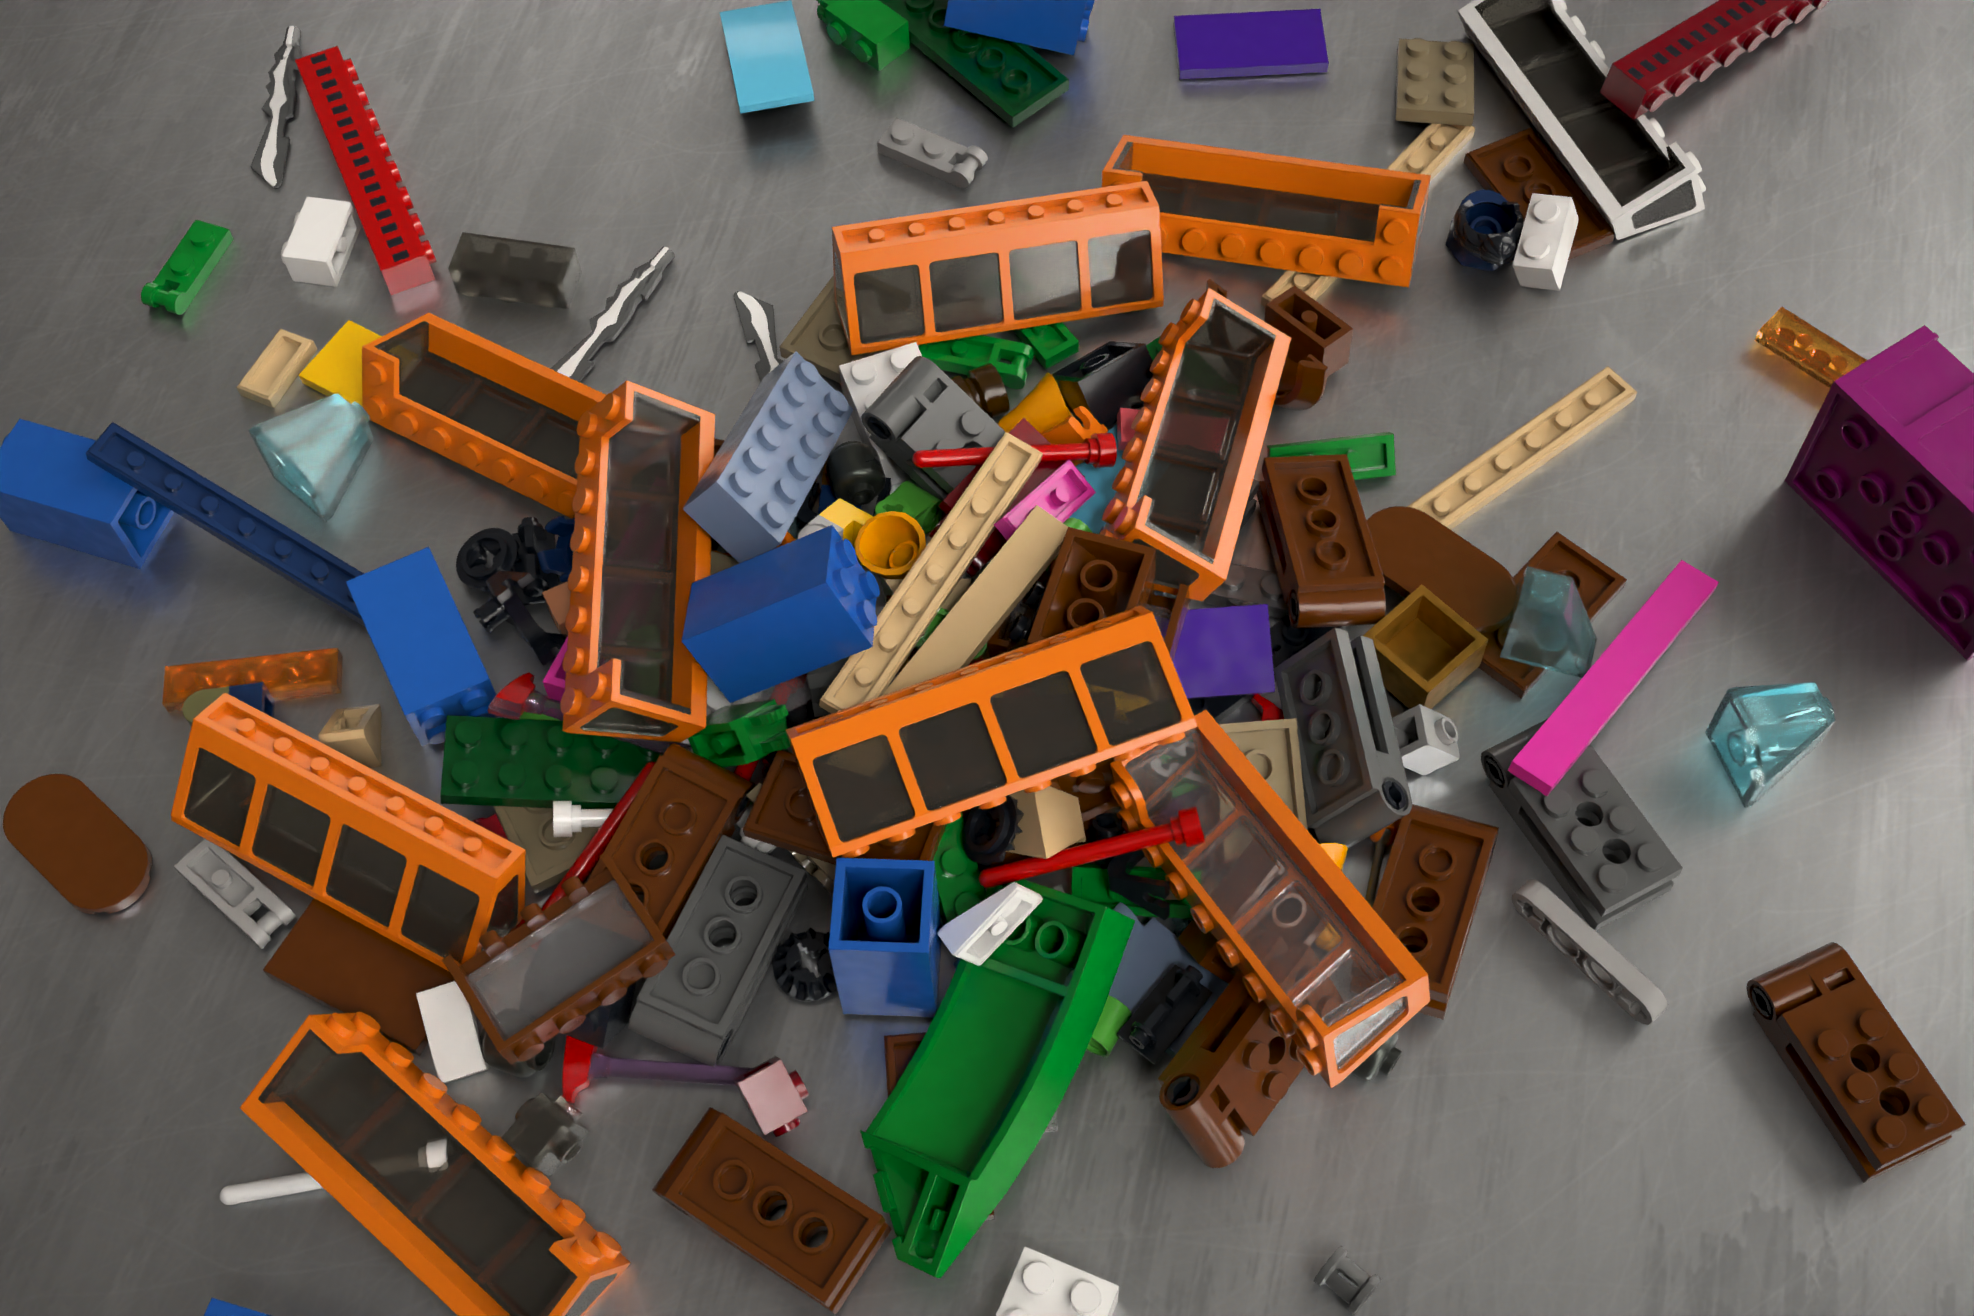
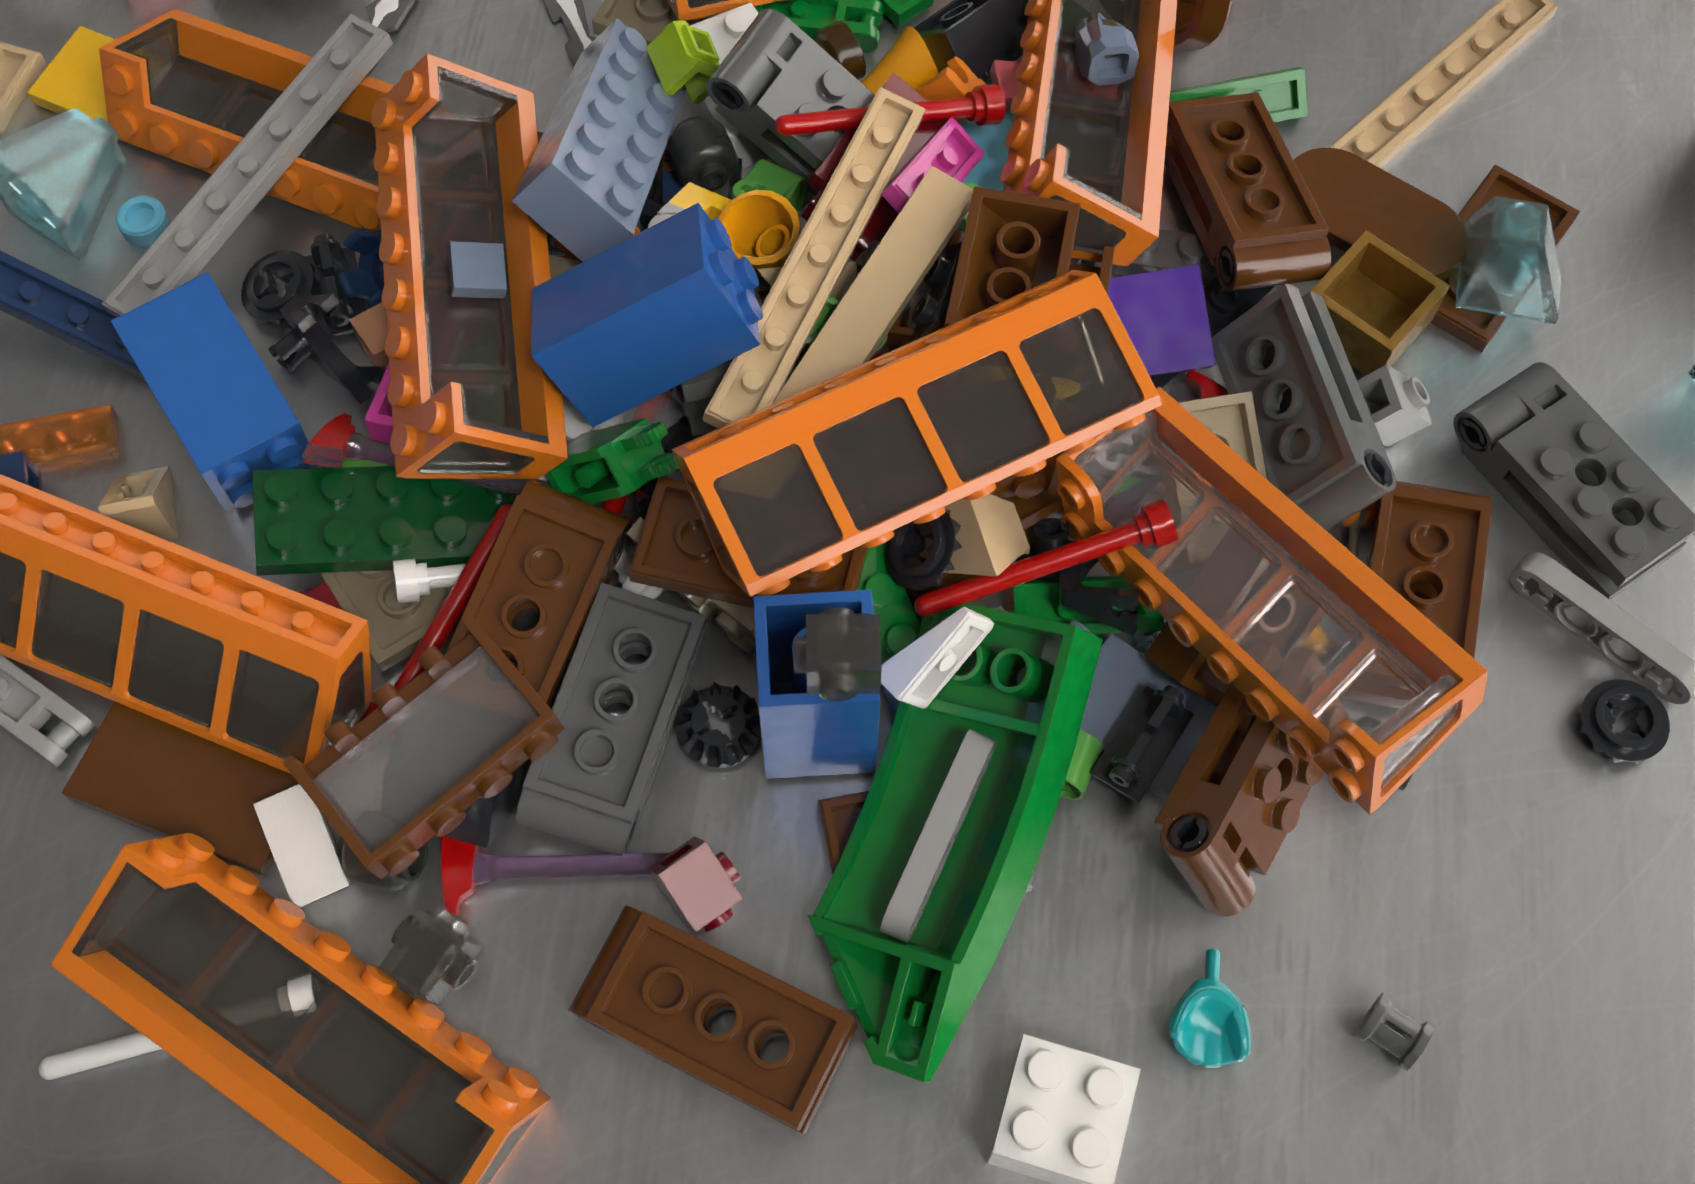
camera: 10 degrees left, 5 degrees up
dark pink tile [1508,560,1719,796] -> none
none -> light grey tile [101,13,393,317]
none -> medium azure tile [116,196,170,246]
none -> sand blue tile [448,241,507,299]
none -> lime window [646,20,720,105]
none -> clear smoke brick [794,608,882,701]
none -> light grey beam [880,729,997,943]
none -> sand blue rock [1075,13,1139,86]
none -> teal piece [1168,949,1252,1068]
none -> black gear [1578,679,1670,765]

